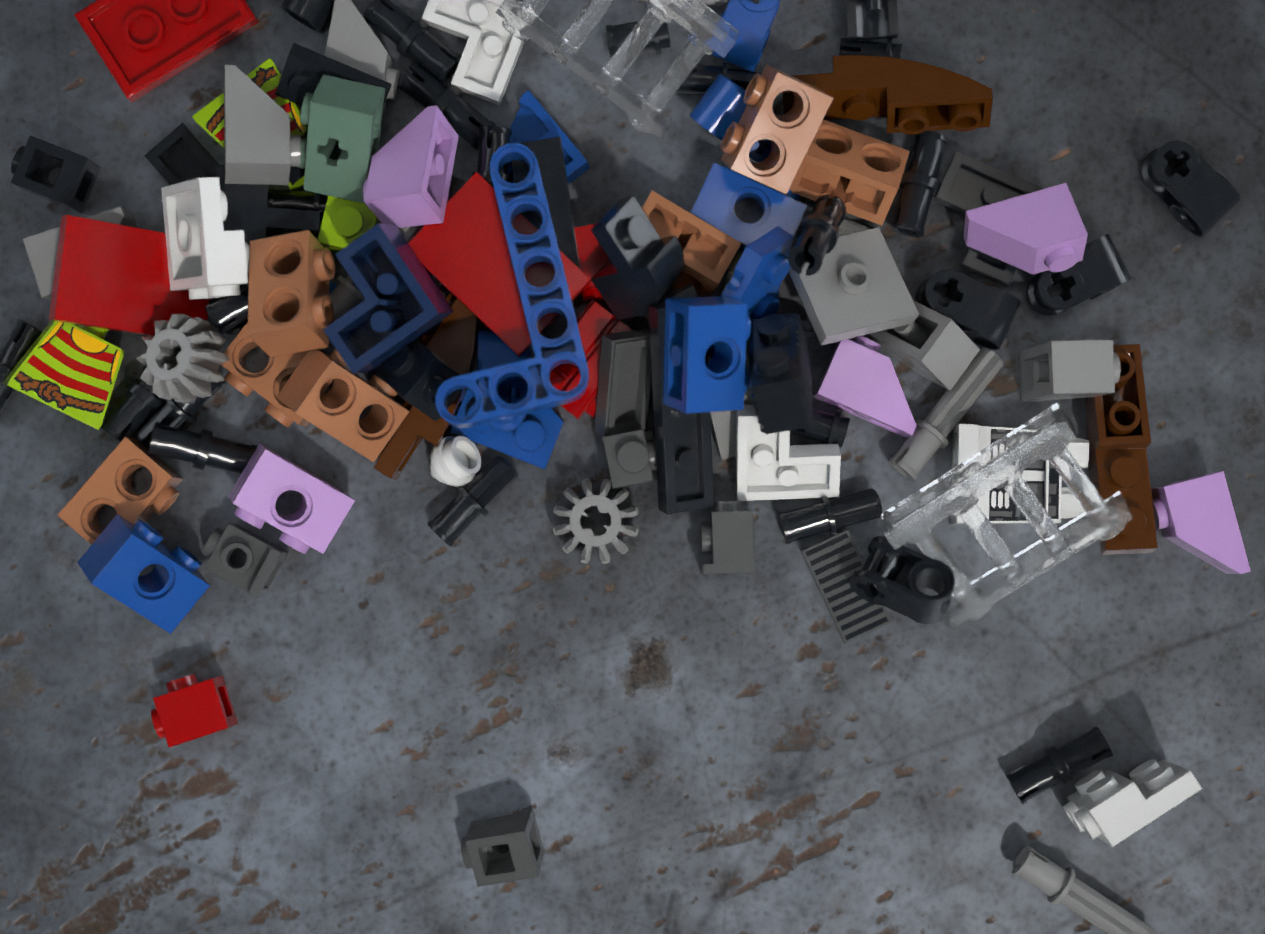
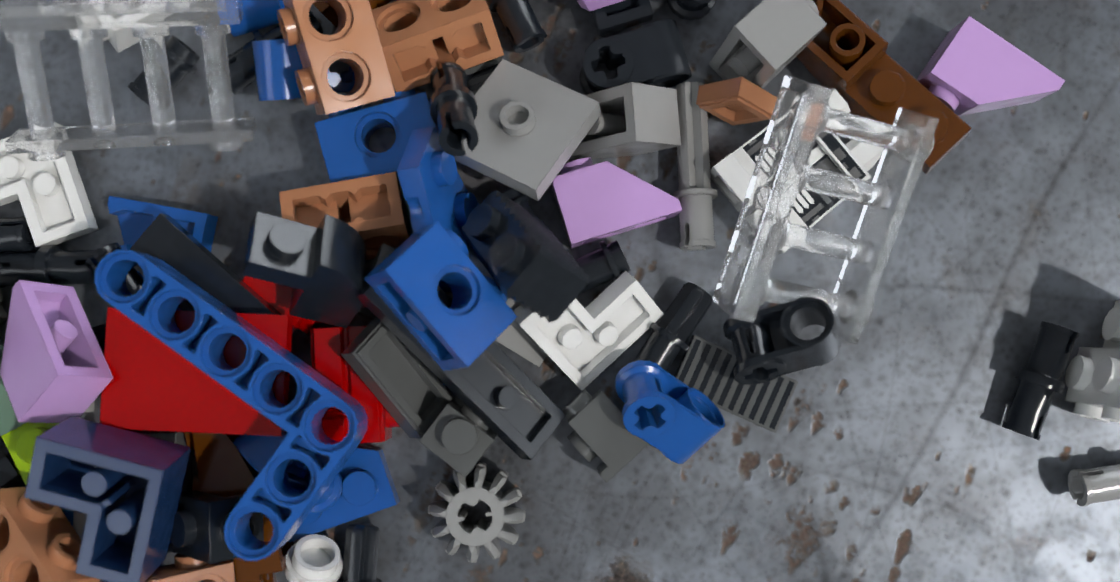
camera: 40 degrees left, 0 degrees up
none -> blue piece [615,360,725,464]
none -> nougat tile [696,76,779,126]

